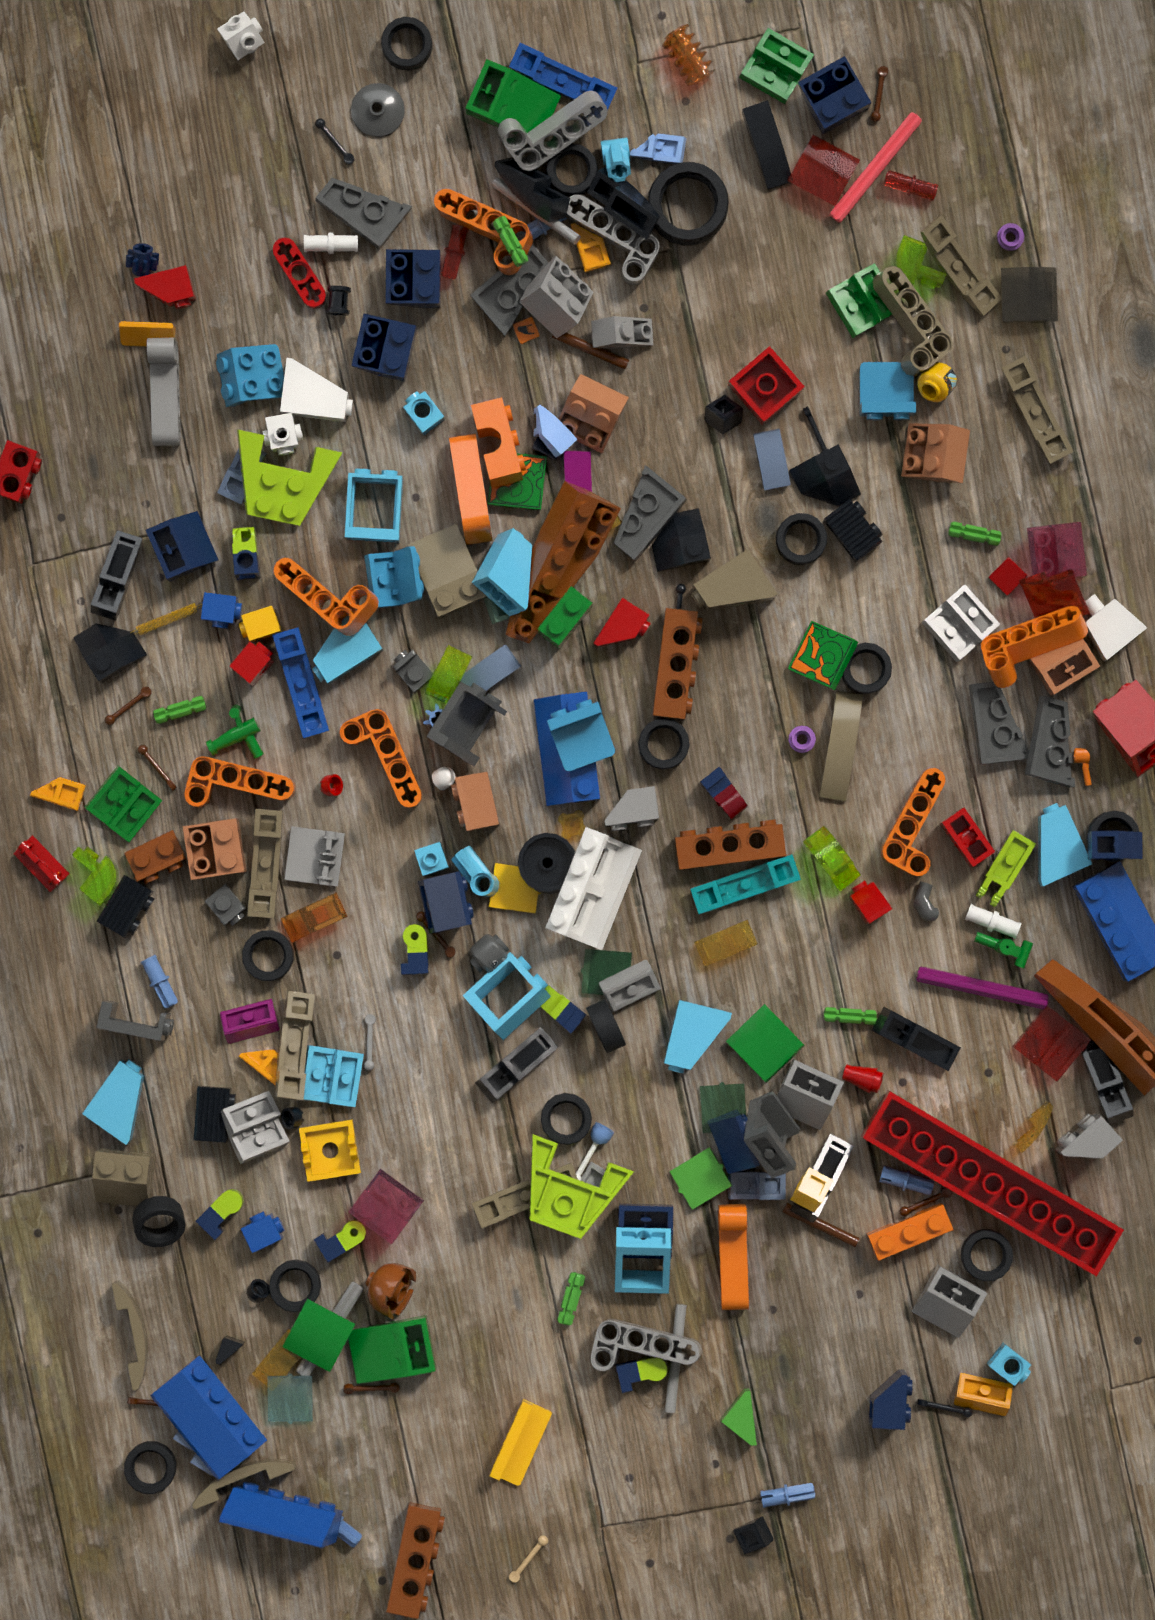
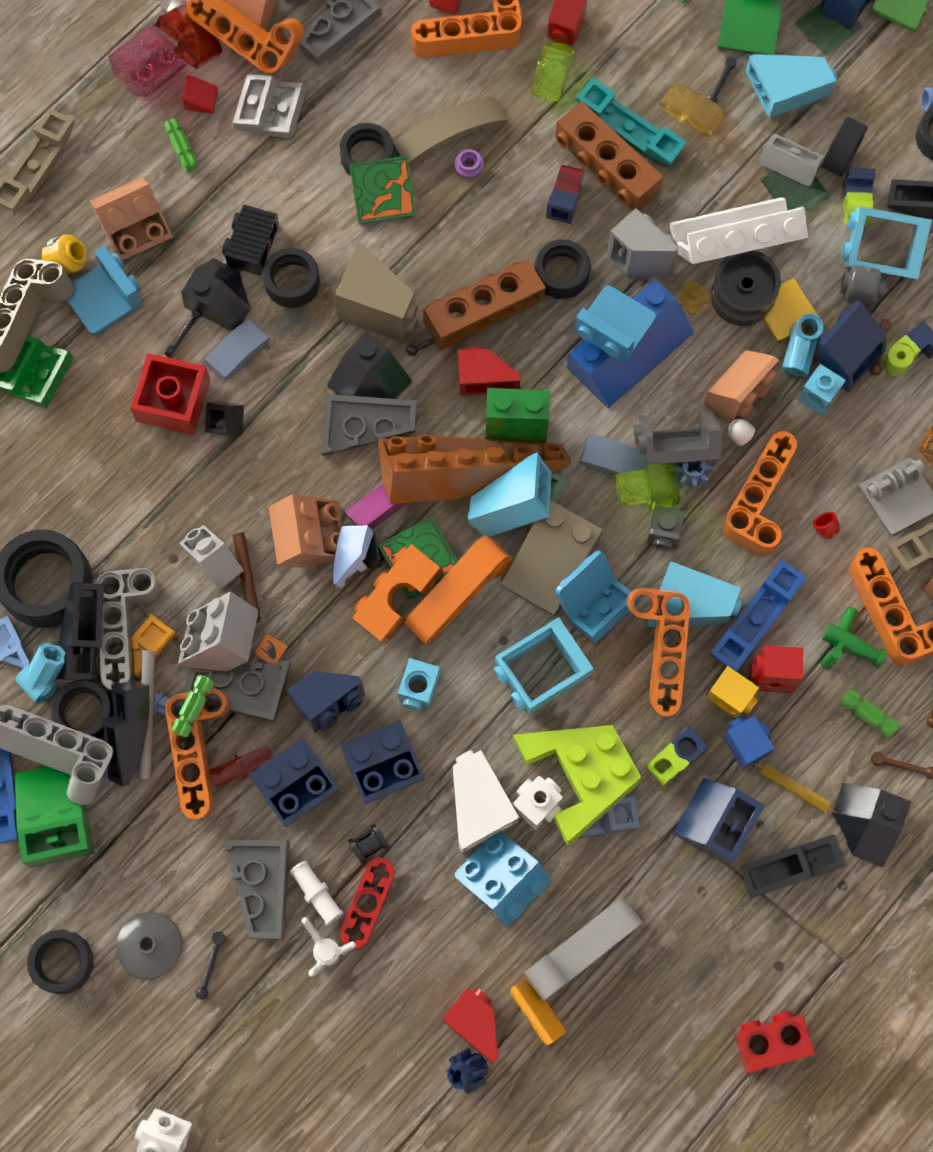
camera: 125 degrees left, 15 degrees down
none -> dark blue slope [287,671,365,733]
none -> white plant [302,918,356,977]
none -> black hinge [706,56,737,106]

